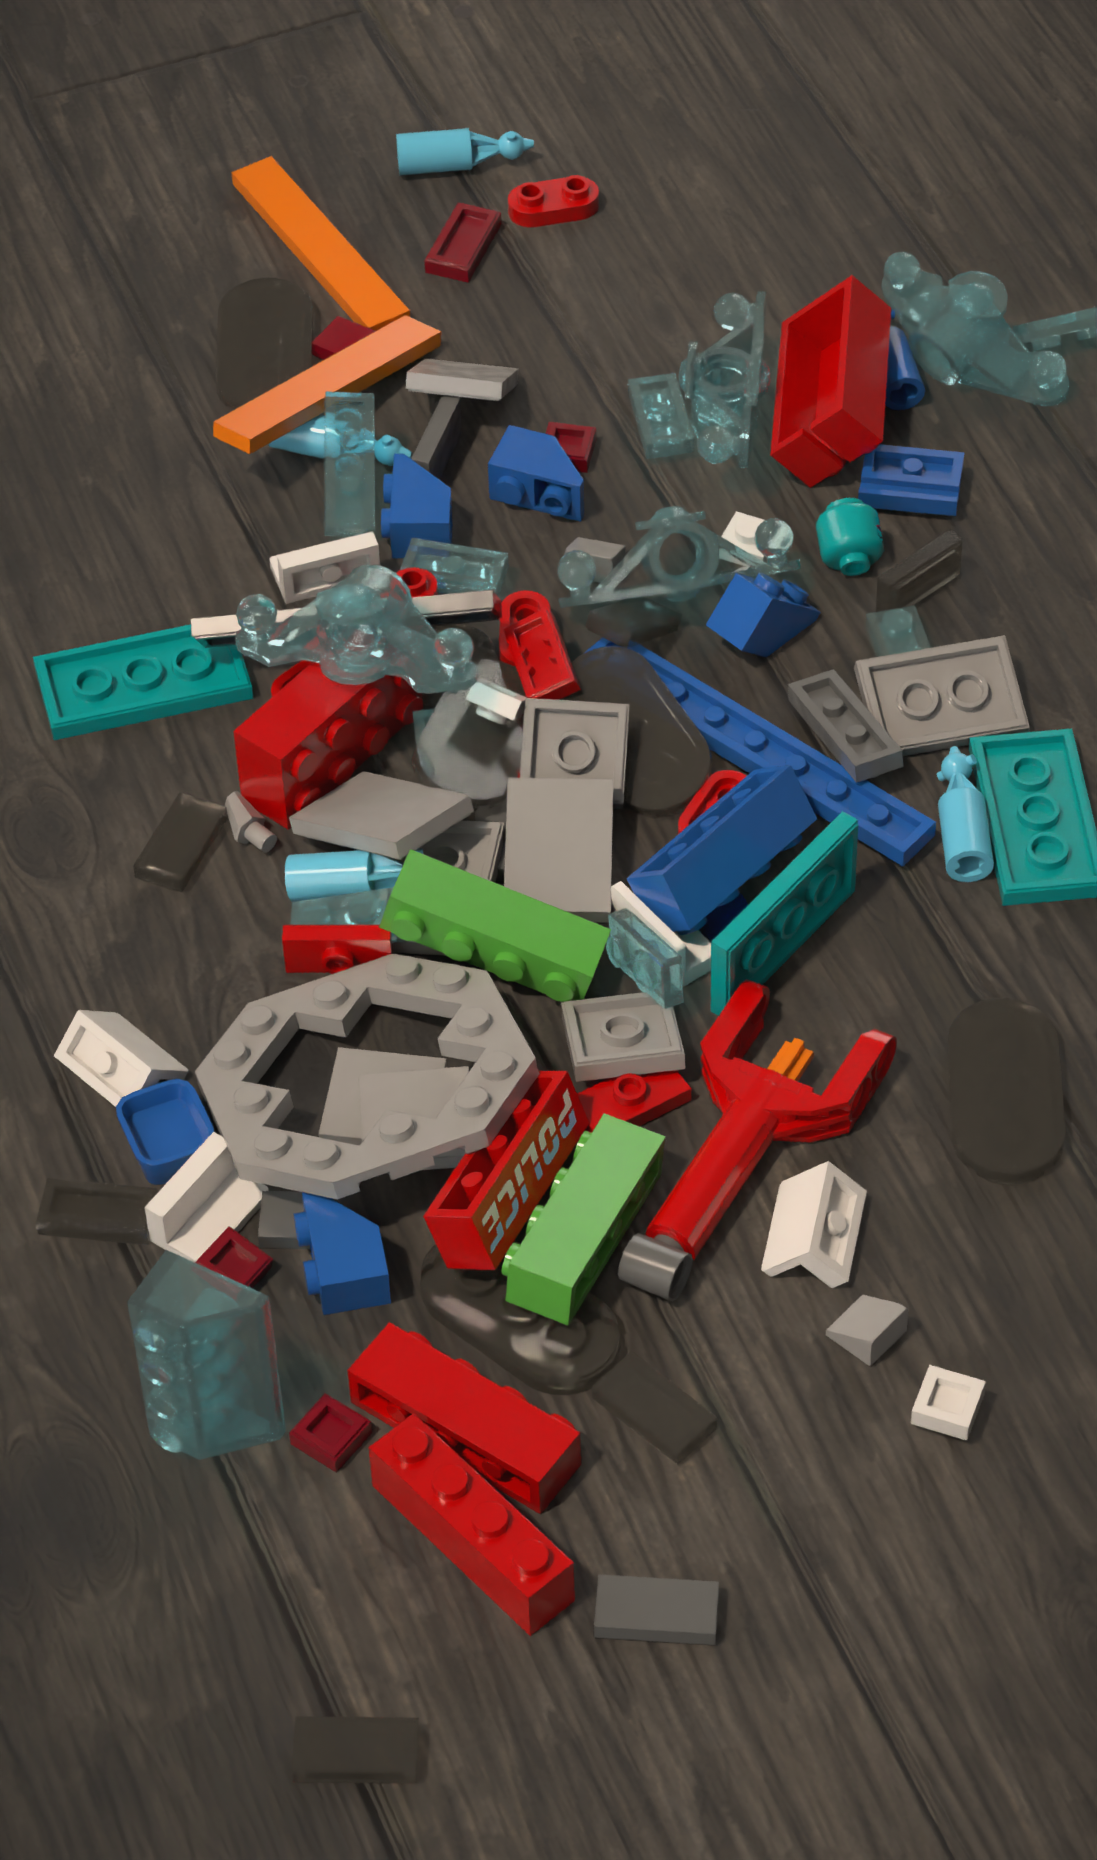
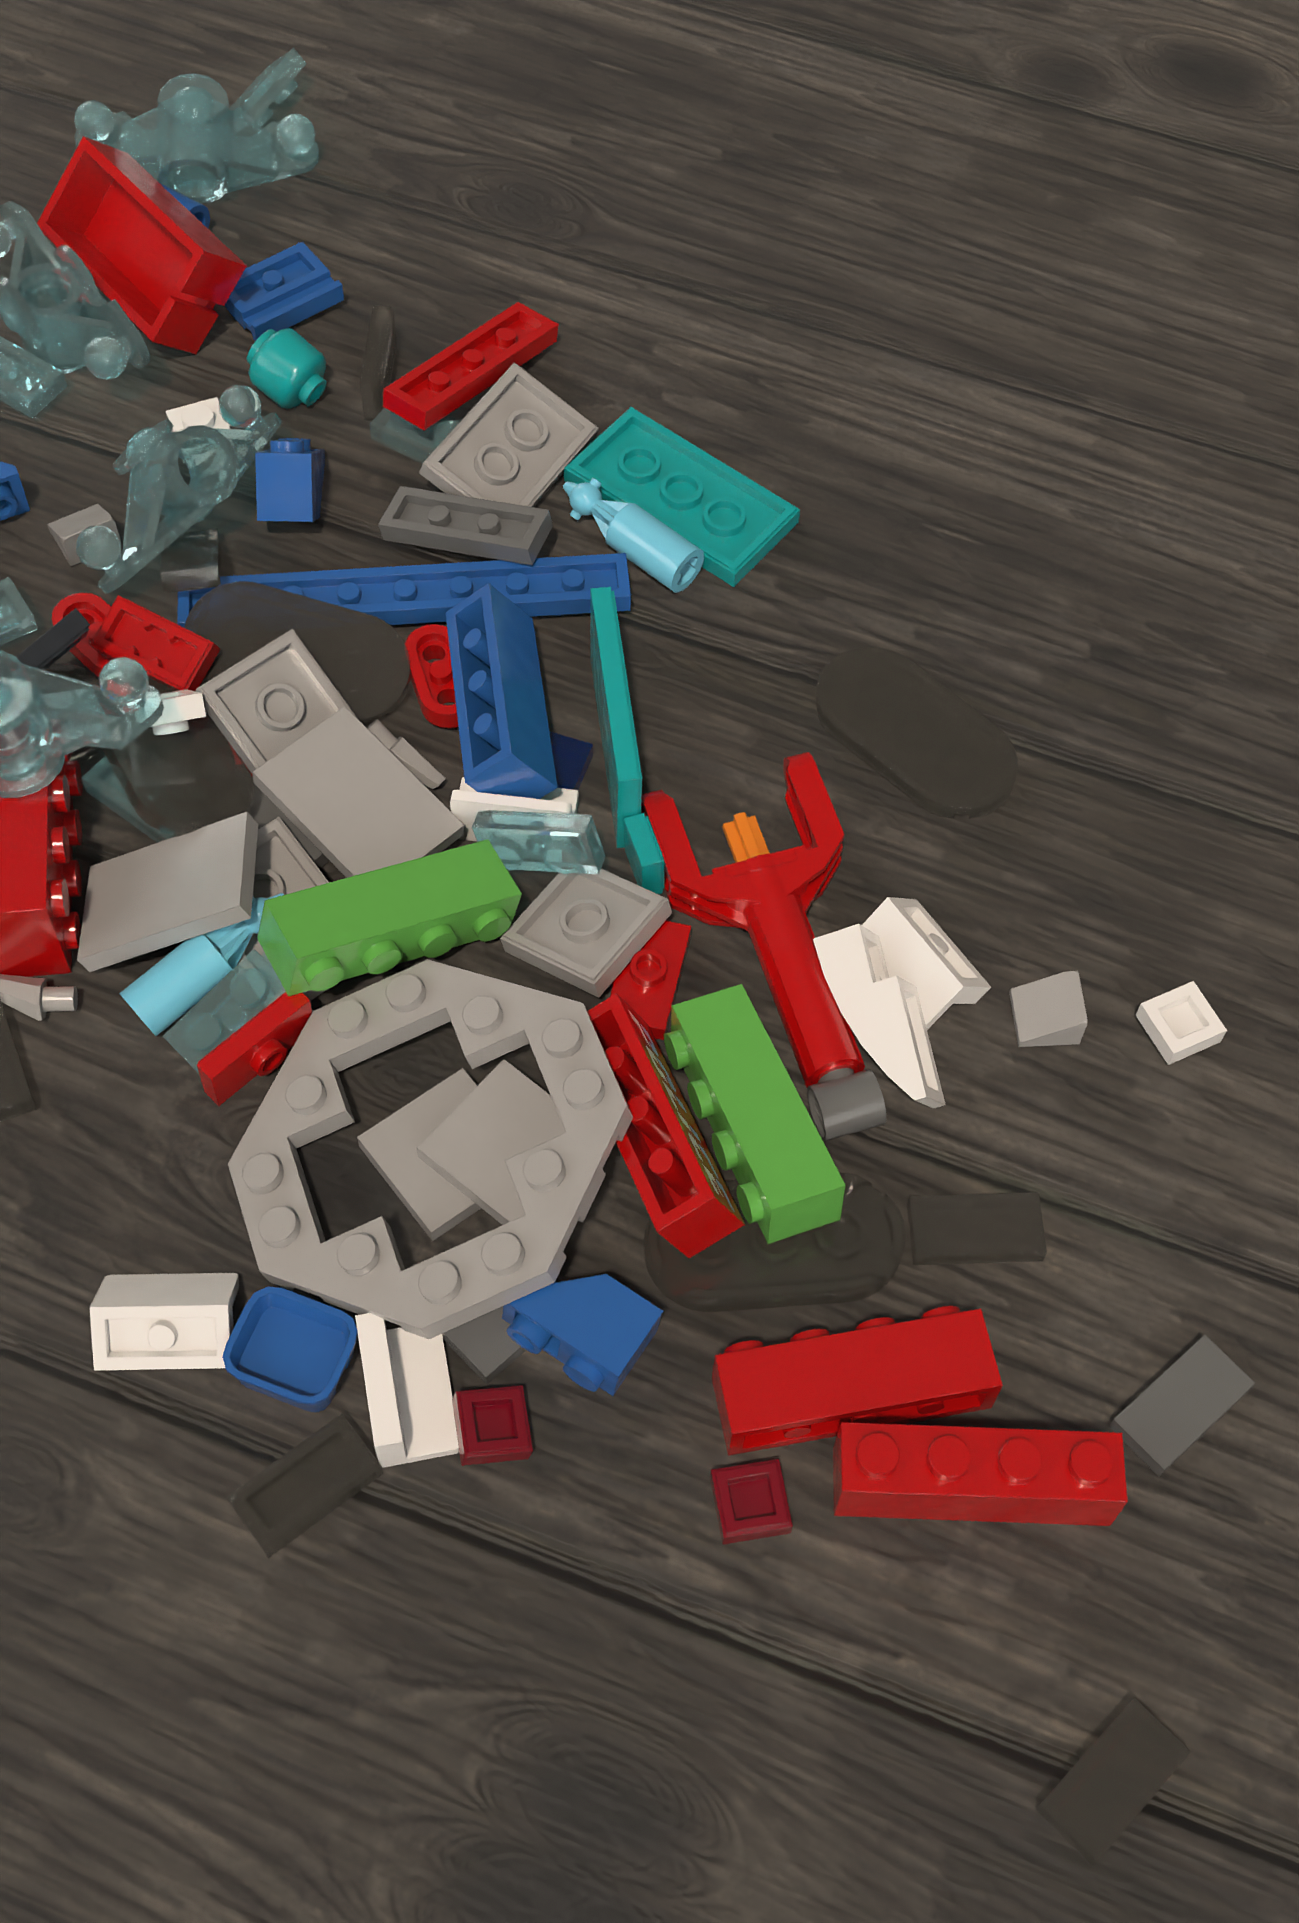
camera: 50 degrees left, 10 degrees up
clear light blue slope [127,1250,286,1460] -> none
none -> light grey bar [367,719,446,789]
none -> red plate [383,302,559,430]
none -> teal tile [624,813,664,894]
none -> white slope [813,924,946,1108]

